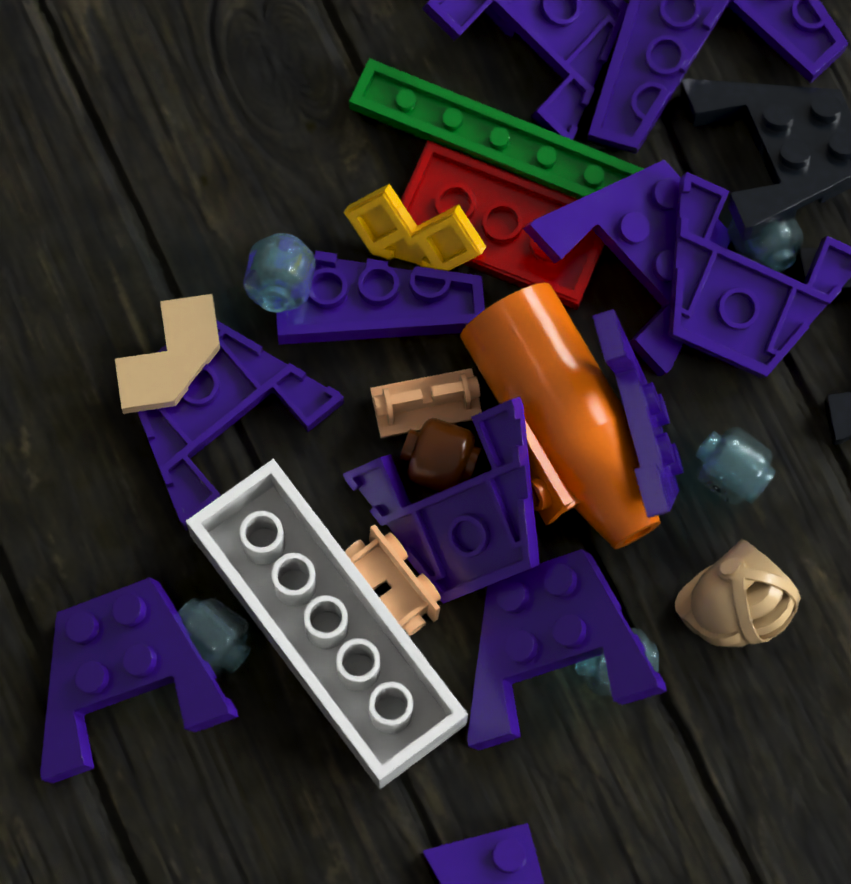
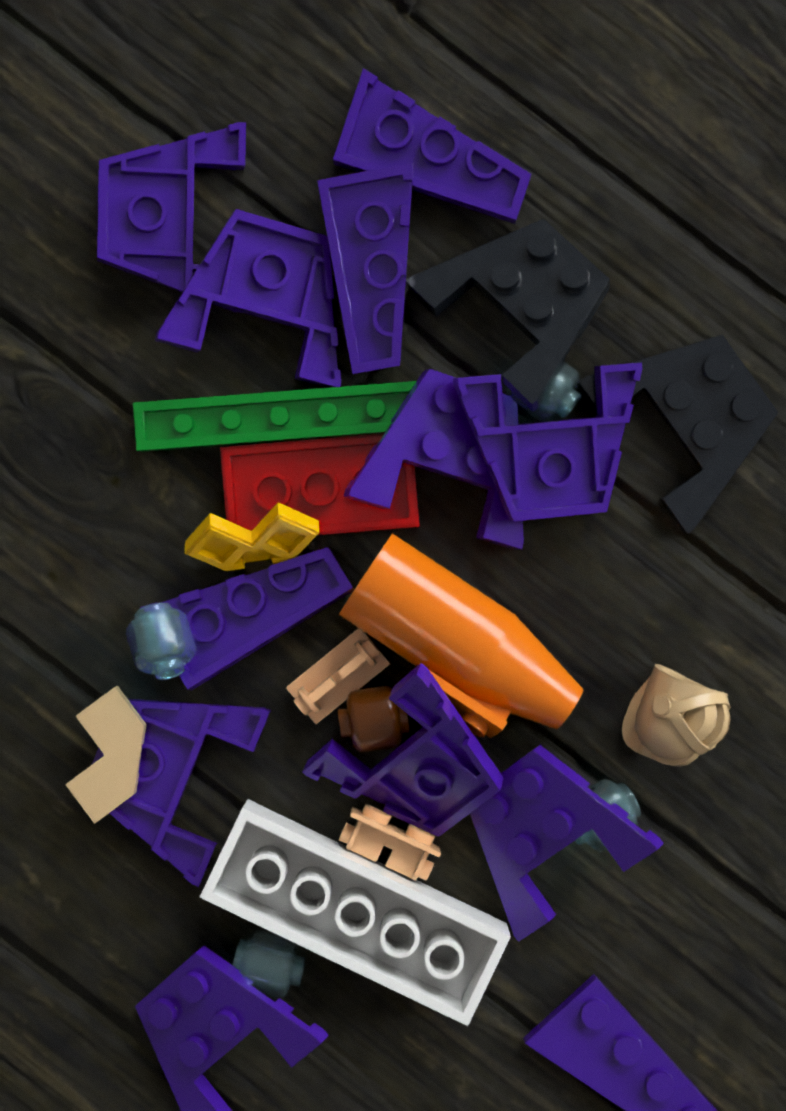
camera: 25 degrees left, 15 degrees up
dark purple wing [593,309,684,518] -> none
clear light blue head [695,427,776,504] -> none

